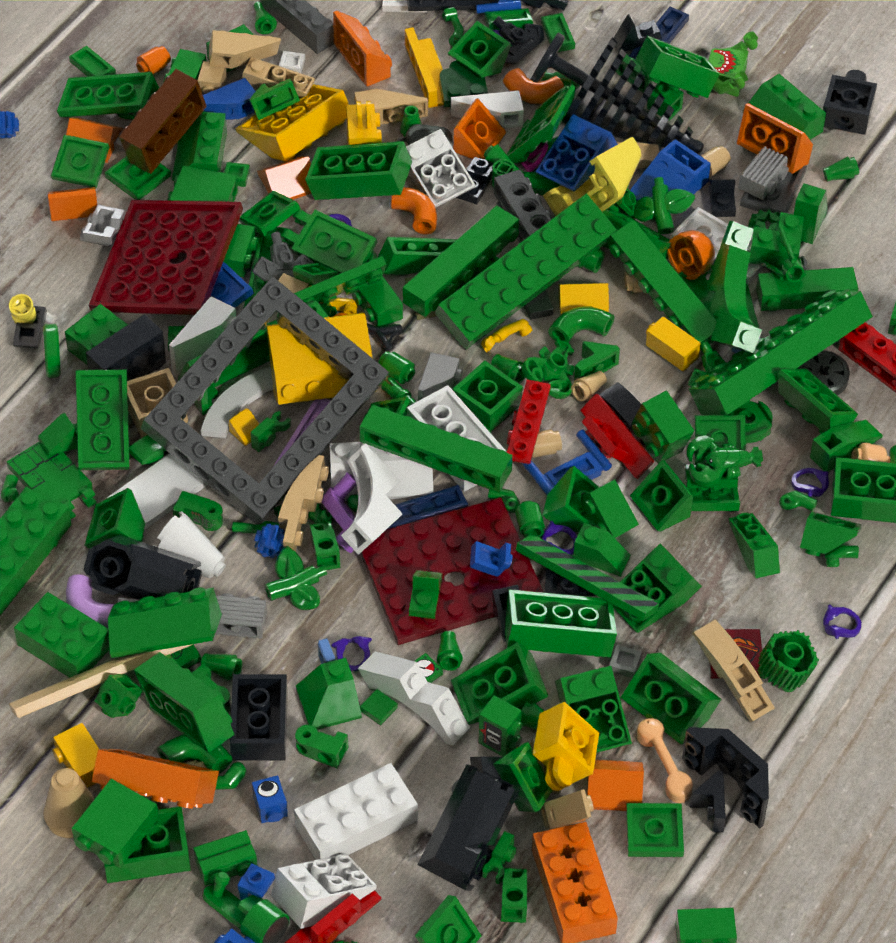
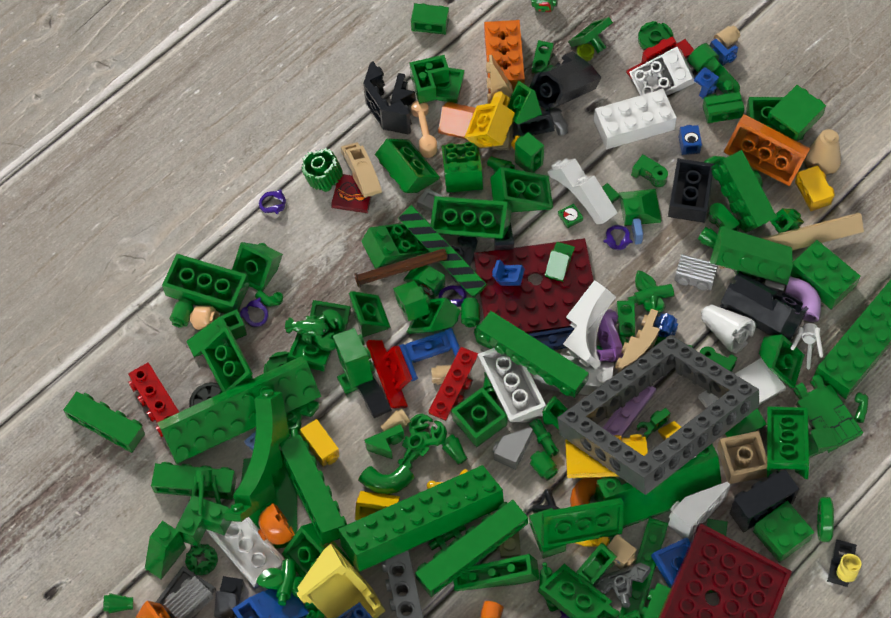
camera: 165 degrees left, 10 degrees up
green cone [437,631,463,671] -> none
green slope [728,513,780,579] -> none
none -> reddish brown axle [354,248,448,288]
none -> green brick [409,55,449,104]
none -> white plant [791,323,823,370]

